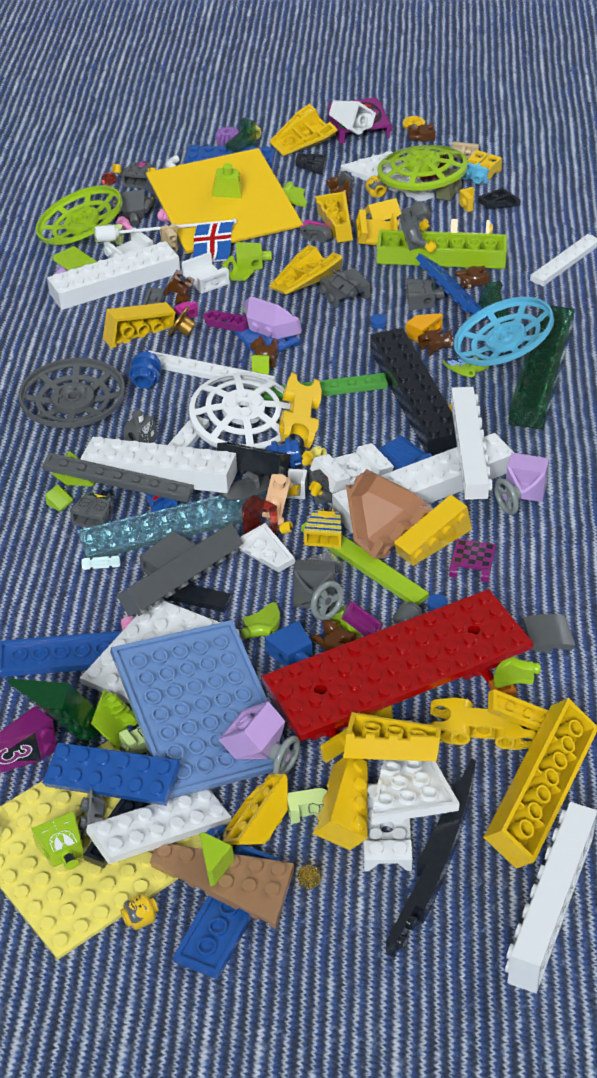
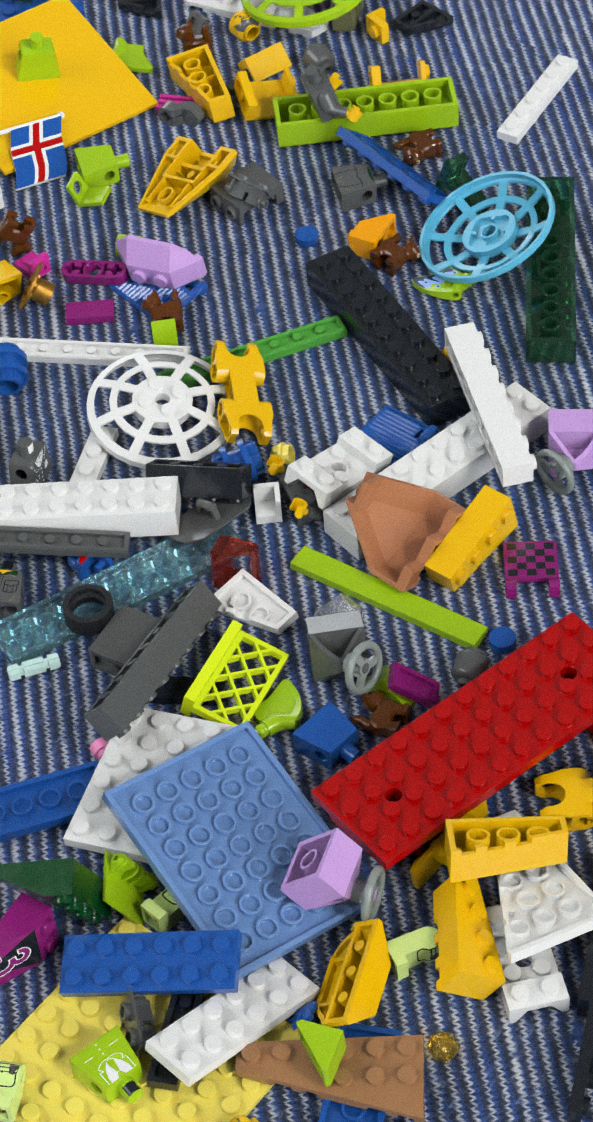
camera: 10 degrees left, 5 degrees up
white panel [182,252,230,294] -> none
light nougat torso [262,474,301,534] -> none
yellow torso [304,506,342,548] -> none
none -> black tyre [62,584,115,636]
none -> magenta tile [66,299,115,325]
none -> neon yellow fence [180,620,289,726]

